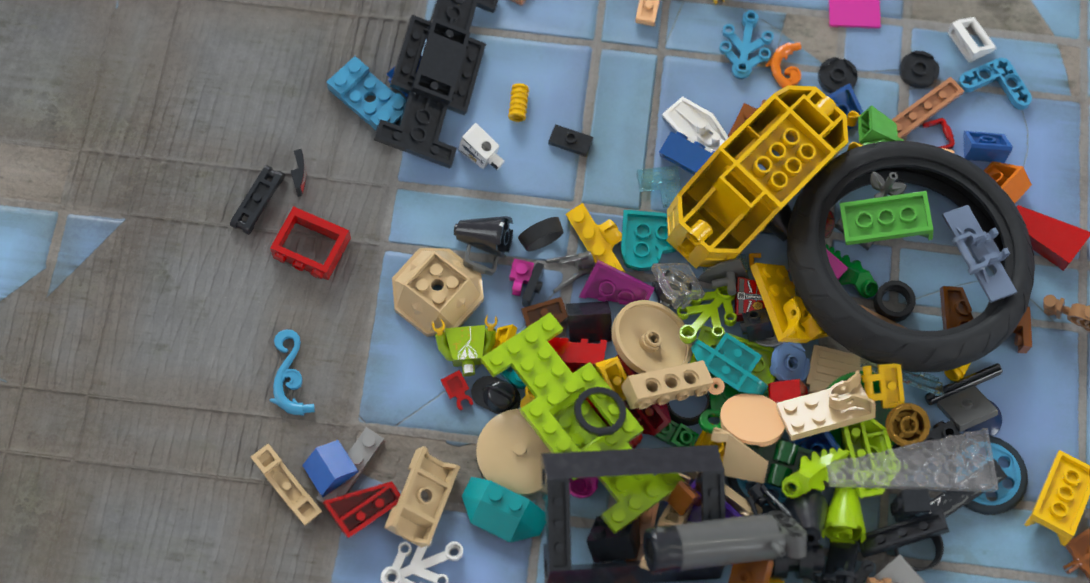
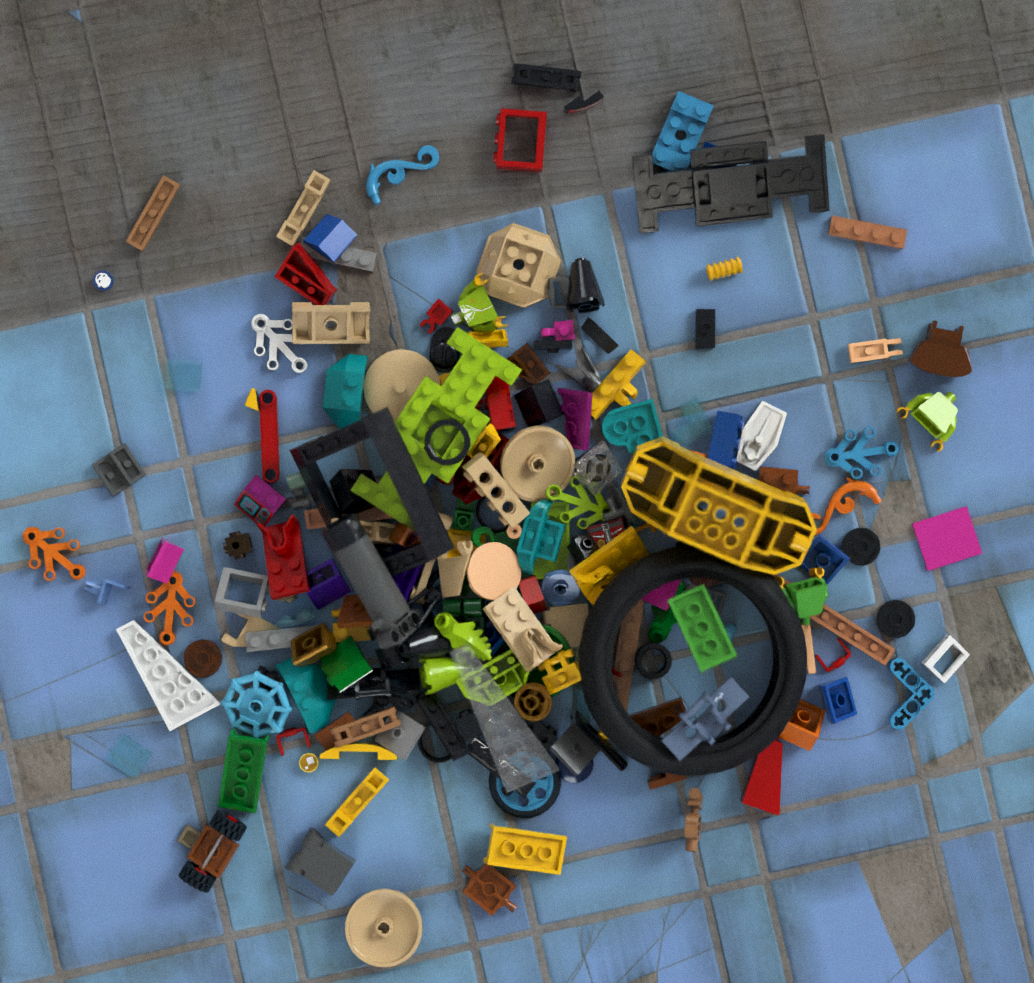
camera: 75 degrees right, 20 degrees up
white torso [458,123,505,170] -> none
dark grey plant [870,172,907,198] -> none

